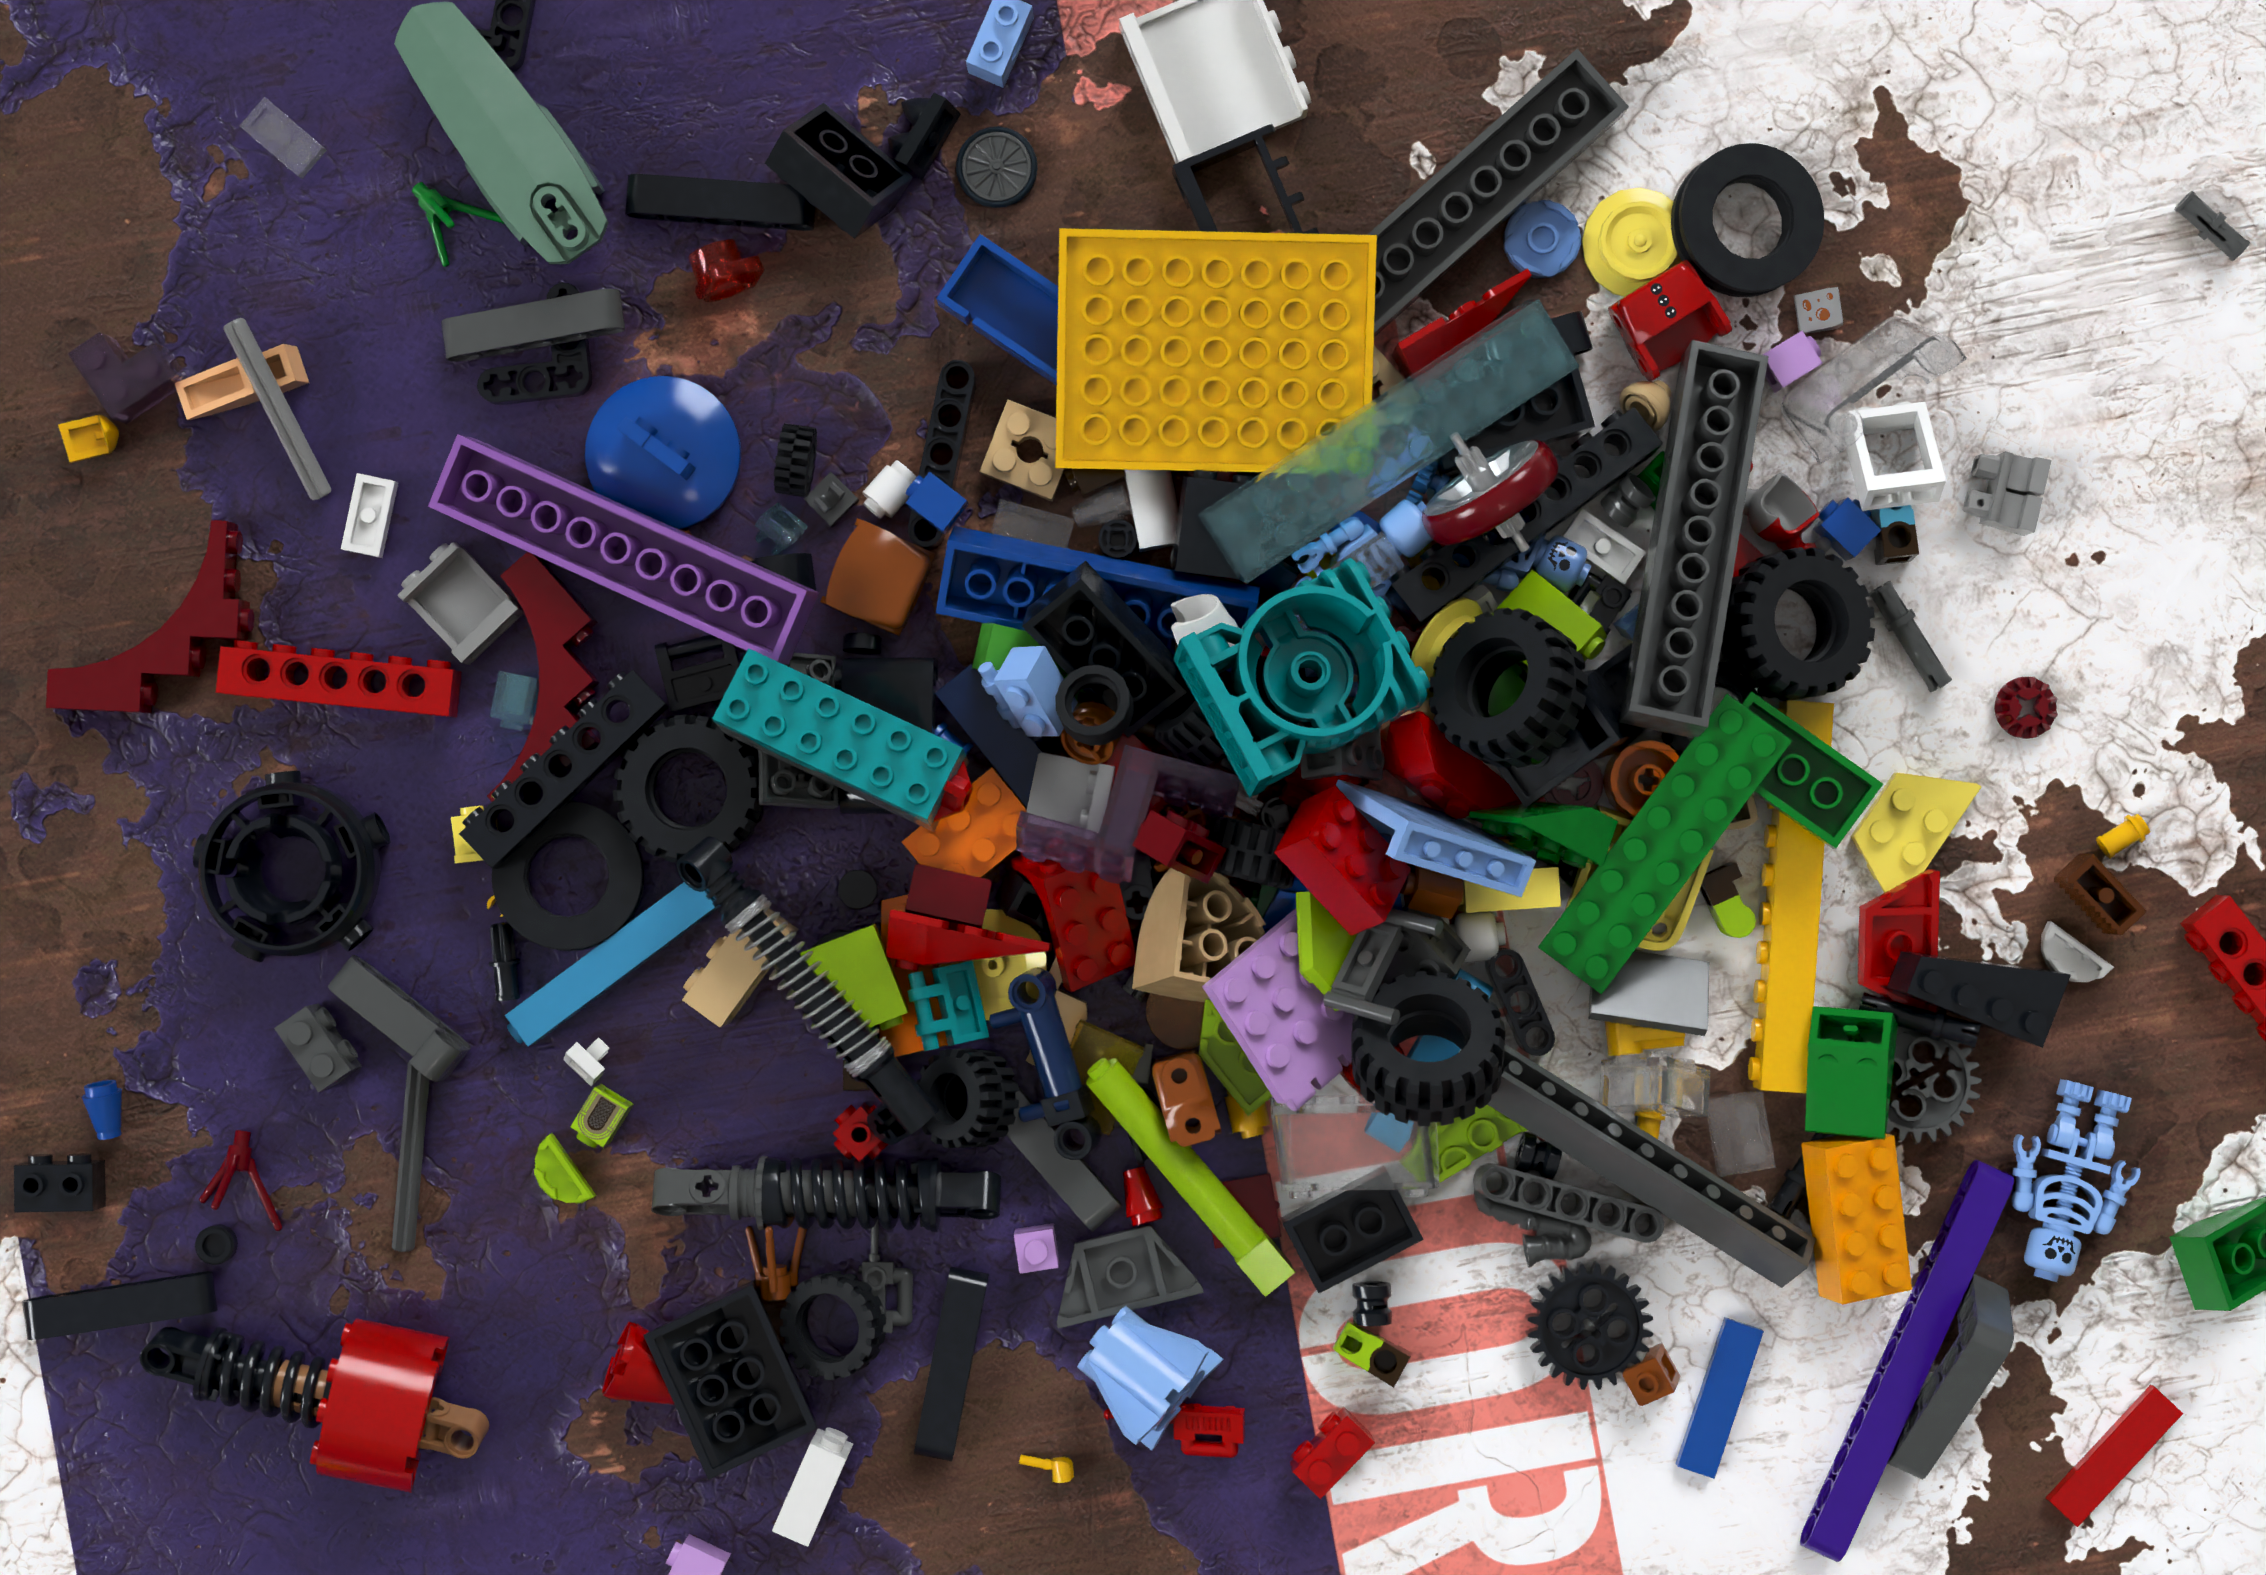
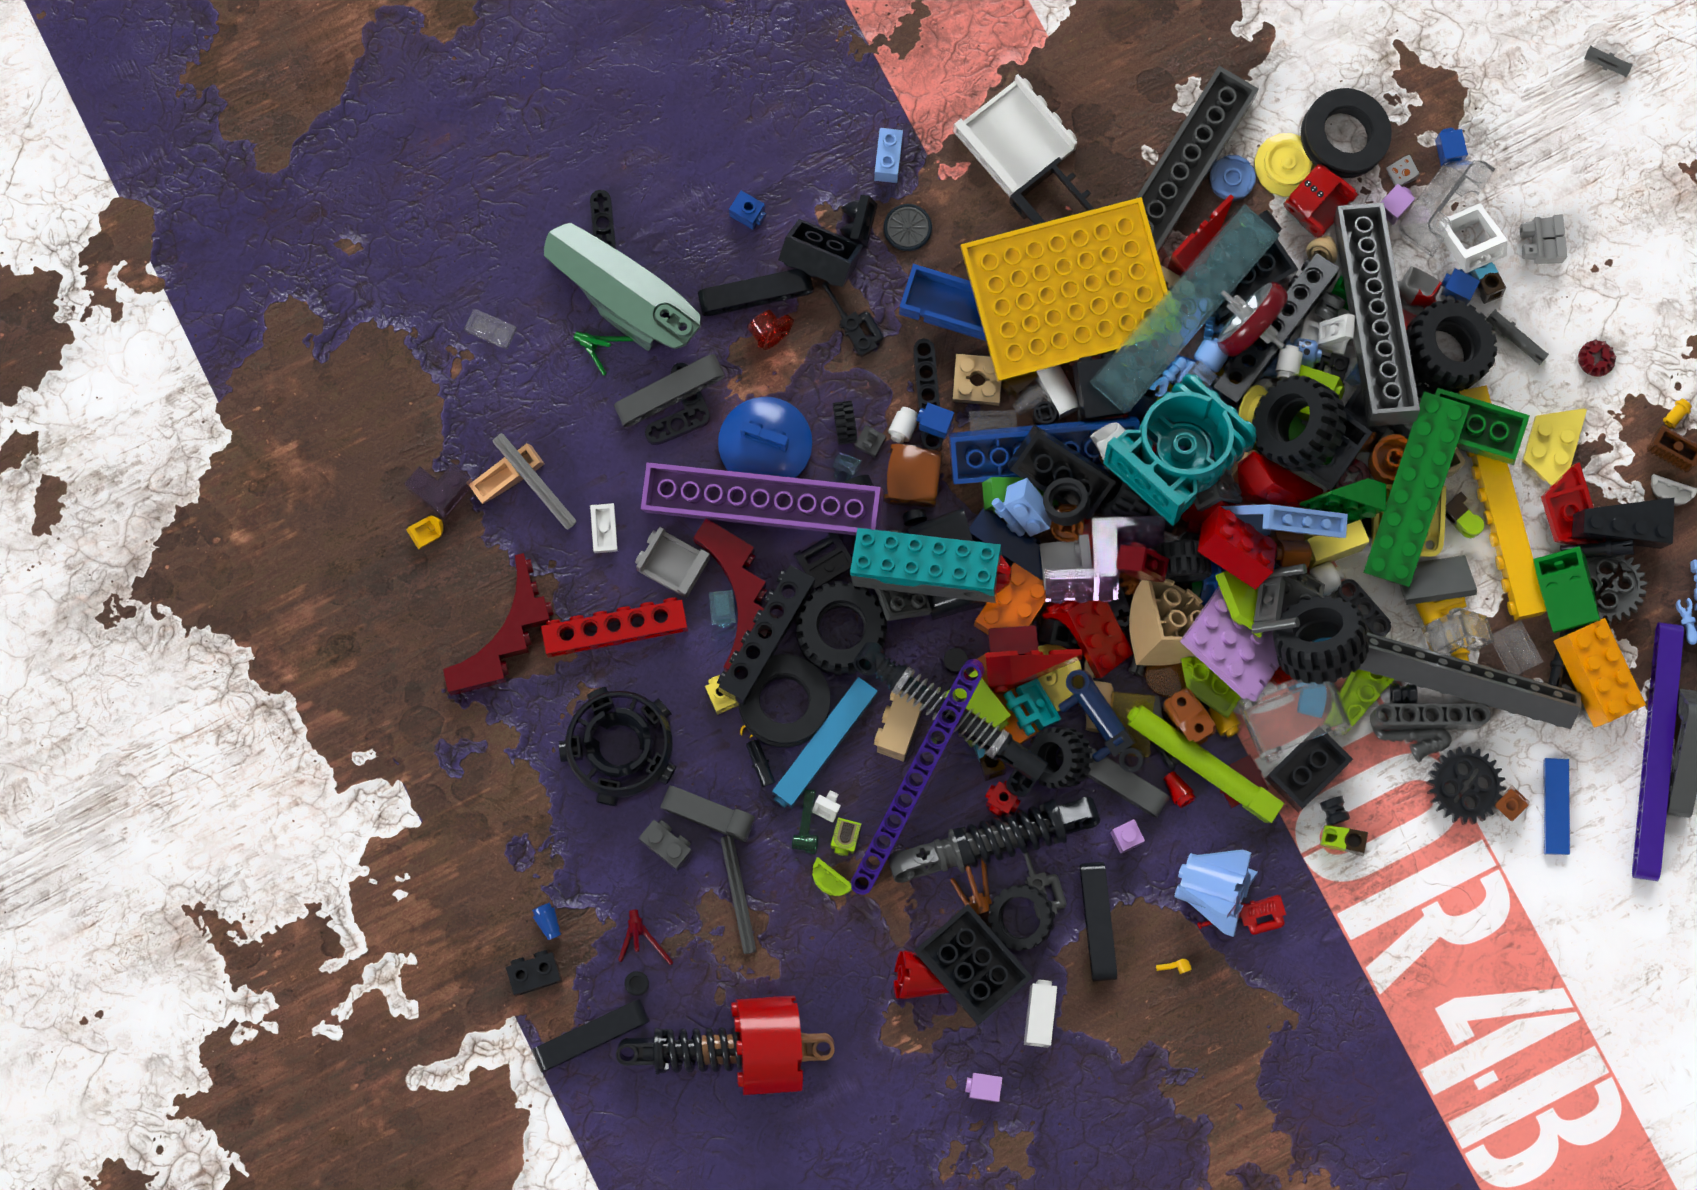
camera: 20 degrees left, 10 degrees down
dark grey wing [1057,1224,1204,1329] -> none
red brick [1290,1407,1375,1499] -> none
none -> blue brick [729,190,767,230]
none -> clear green brick [792,789,819,855]
none -> black piece [822,282,884,358]
none -> dark purple beam [851,659,984,895]
none -> white brick [1276,345,1303,380]
none -> white plate [1318,313,1355,347]
none -> blue brick [1435,128,1468,166]

